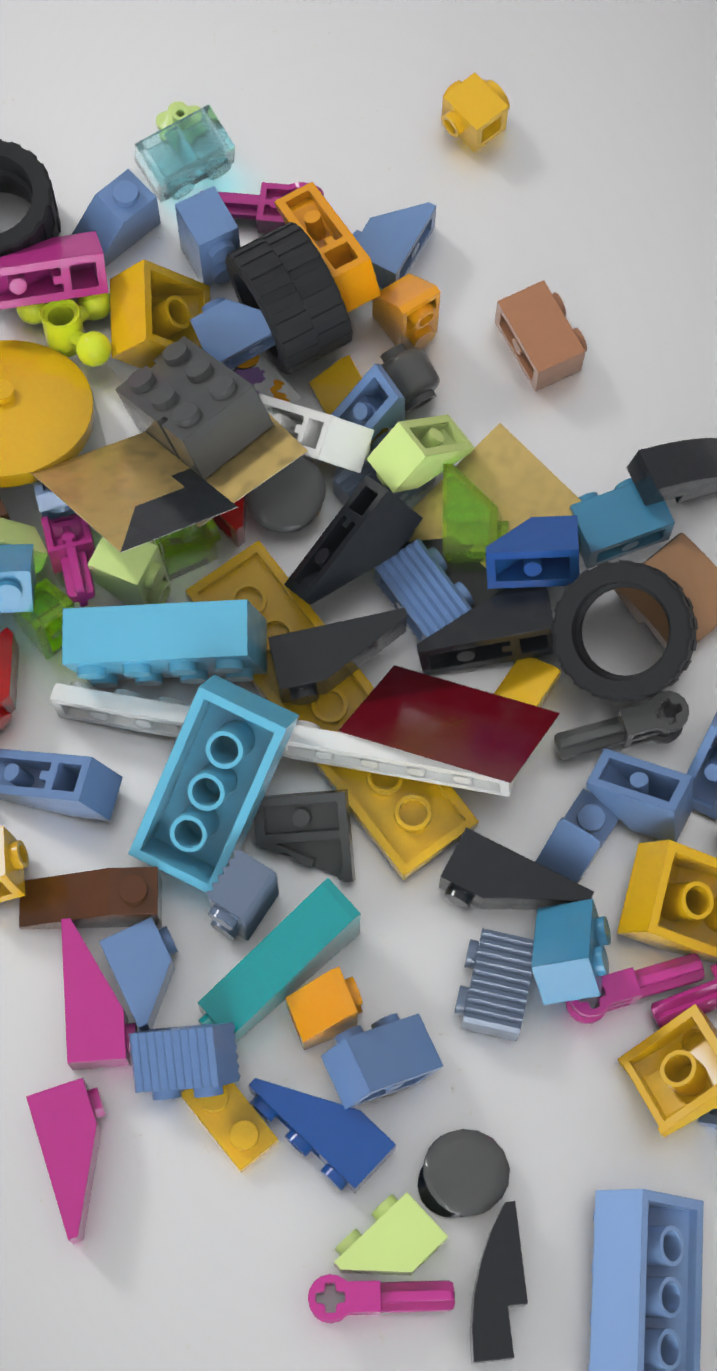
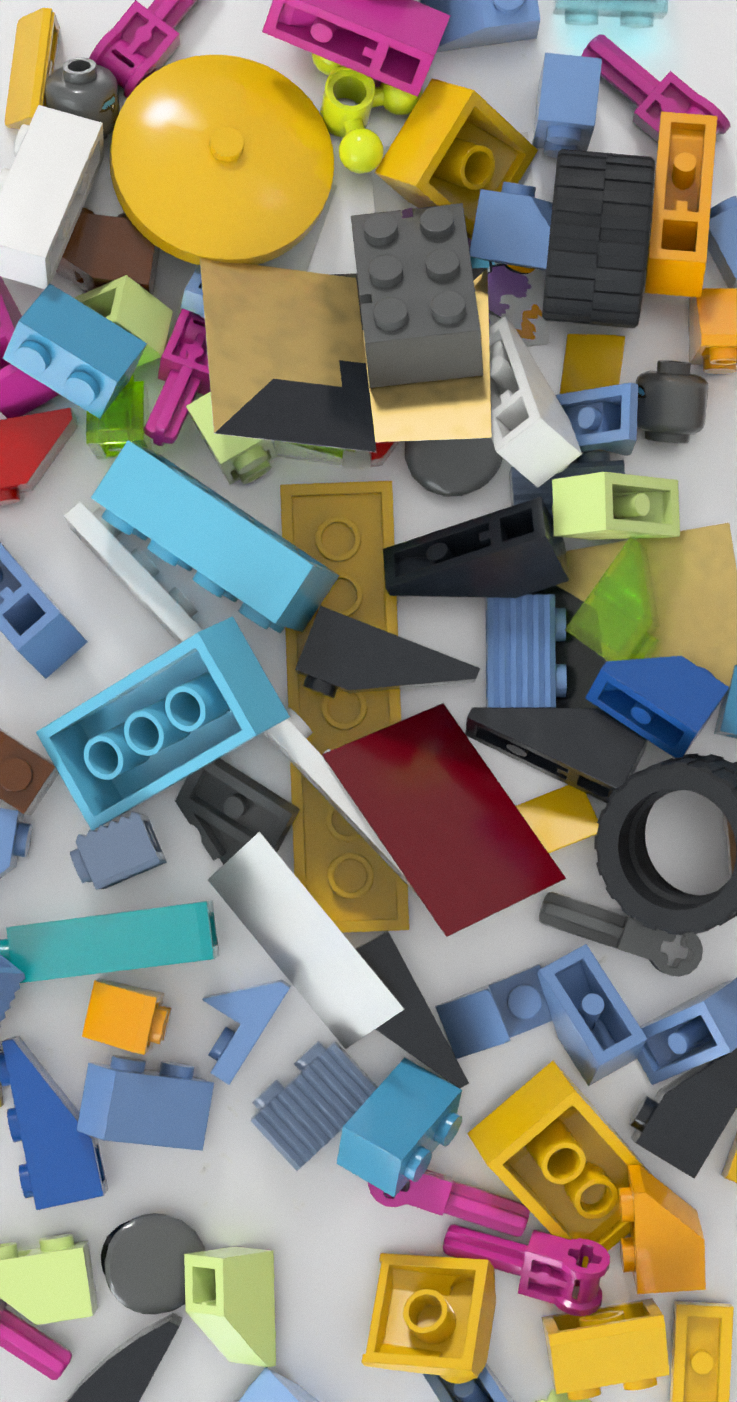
camera: 35 degrees right, 15 degrees up
none -> yellowish green slope [184,1247,276,1367]
none -> medium blue slope [202,980,291,1085]
none -> white sticker [208,831,404,1049]

